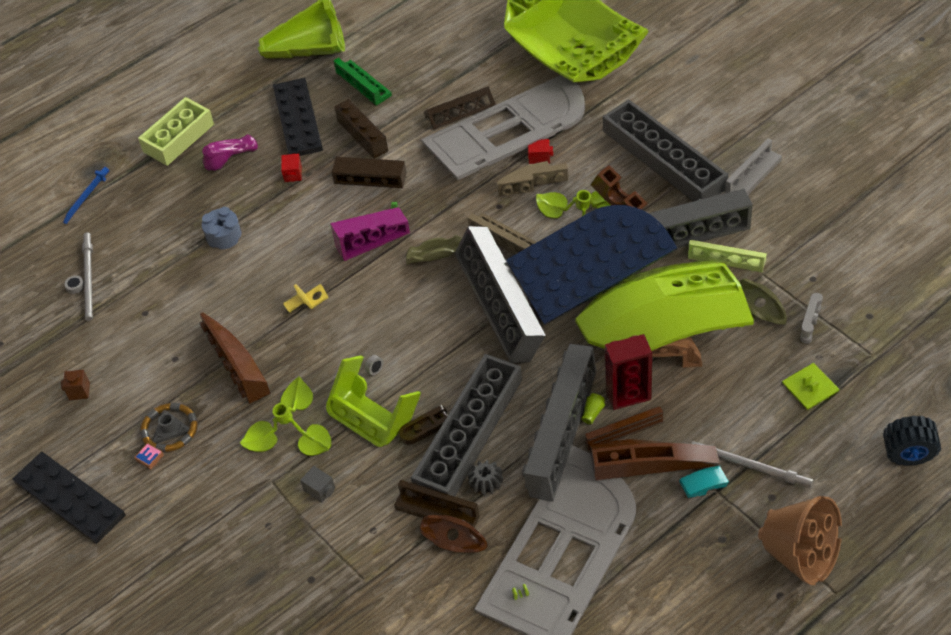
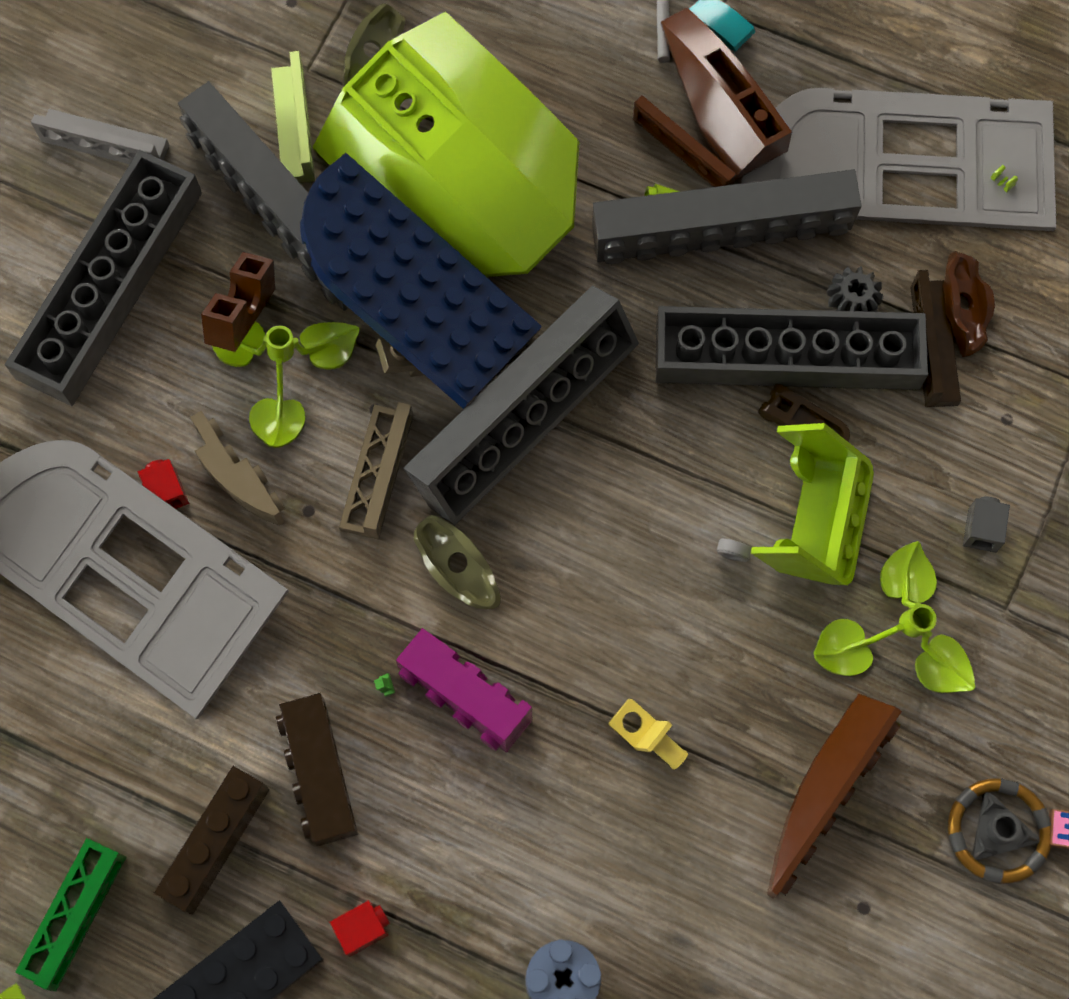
camera: 120 degrees left, 20 degrees up
dark brown fence [423,86,496,130] -> none
dark red brick [605,334,652,410] -> none

